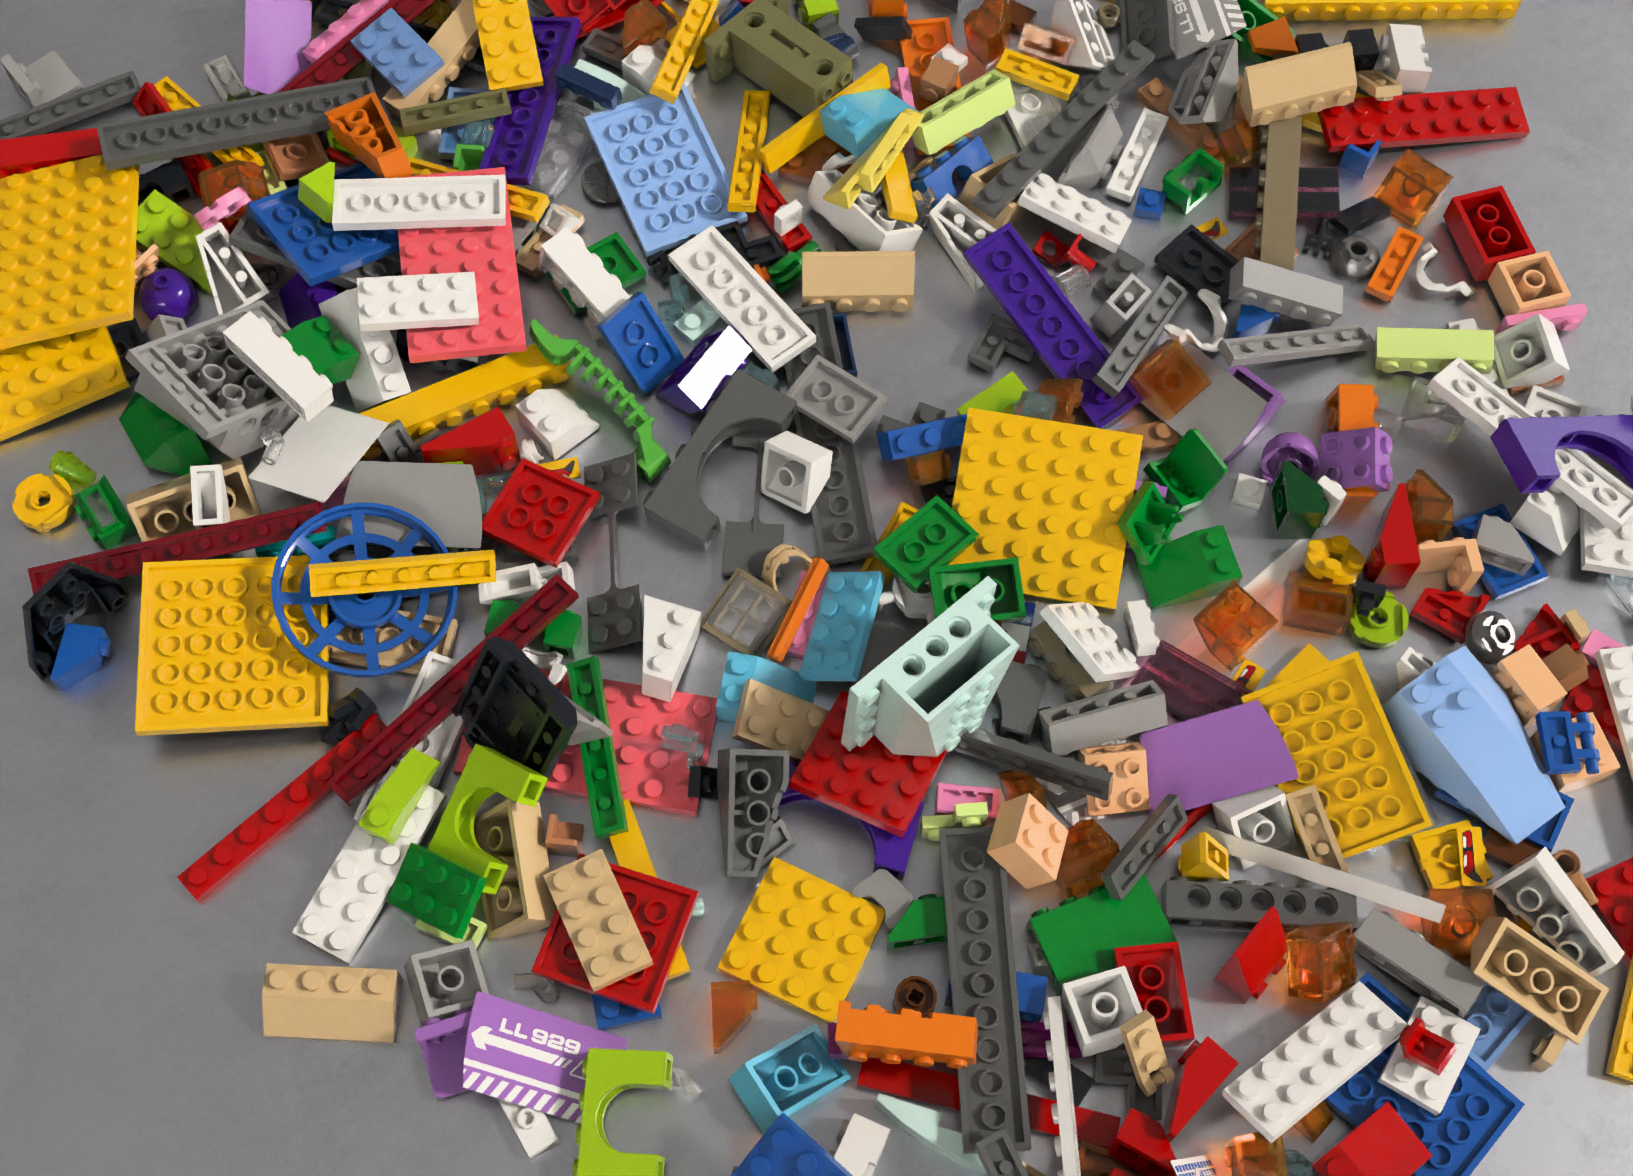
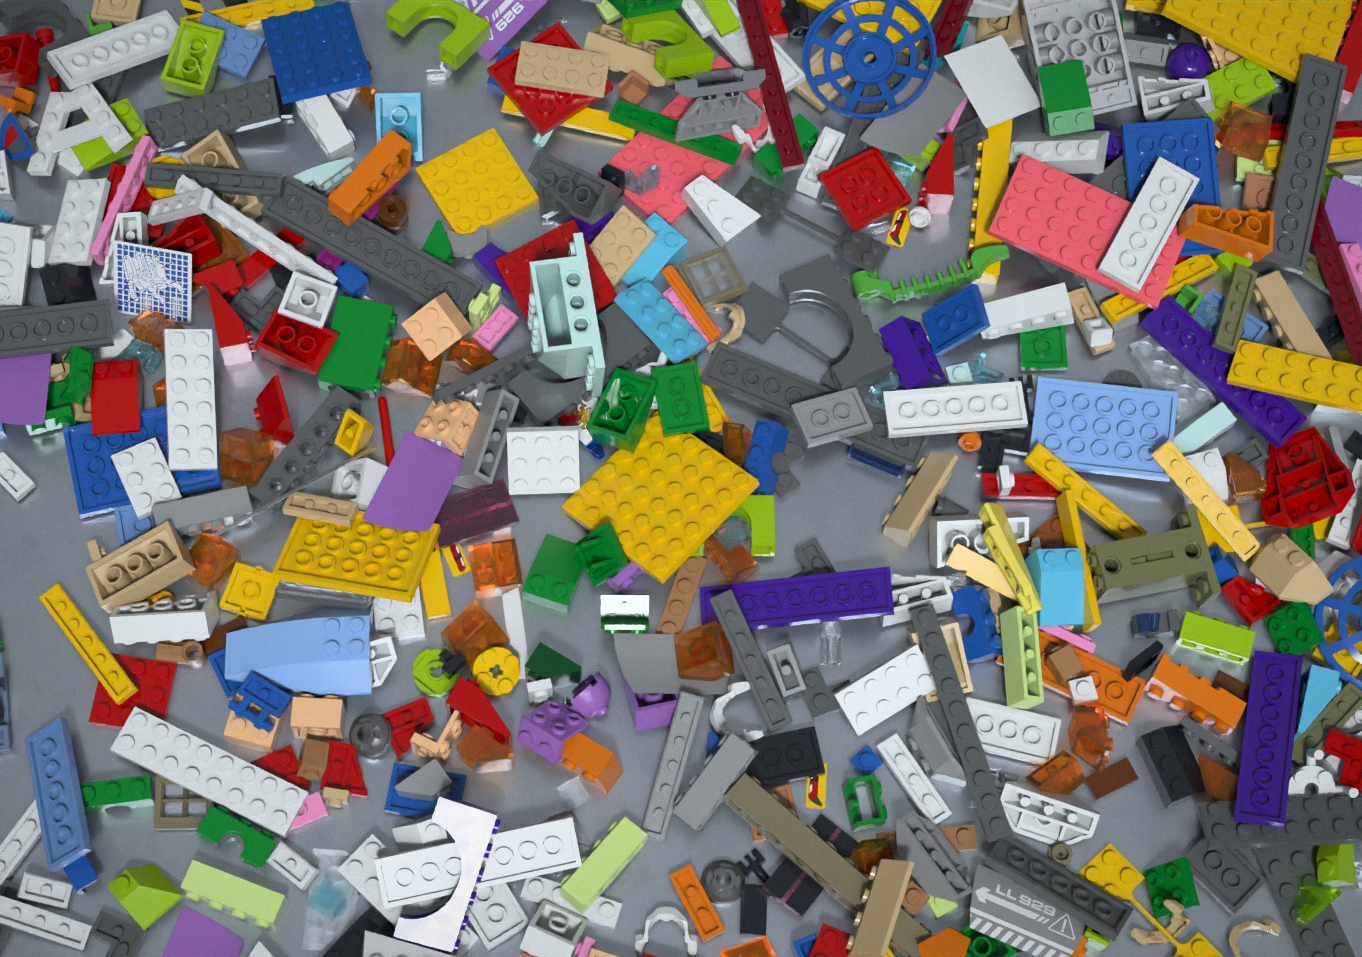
camera: 120 degrees right, 5 degrees up
bright pink plate [194,186,251,231] -> none
white brick [223,311,334,422] -> none
clear arm [260,427,285,466] -> none
lime slope [298,162,335,223] -> none
yellow plate [308,550,496,597] -> none
medium blue plate [351,8,445,98] -> none
white plate [357,272,479,332] -> none
white slope [515,388,600,460] -> none
dark blue piece [554,62,622,110] -> none
clear orange slope [711,980,758,1054] -> none
white slope [760,431,833,514] -> none
green arm [767,240,821,293] -> none
yellow plate [995,48,1079,101] -> none
red bracket [1032,231,1097,276] -> none
dark grey plate [1101,794,1188,901] -> none
tan plate [1119,1009,1175,1097] -> none
white piece [1125,600,1159,657] -> none
white plate [1231,473,1267,510] -> none
red bracket [1399,1017,1456,1076] -> none
yellow sticker [1457,827,1487,886] -> none

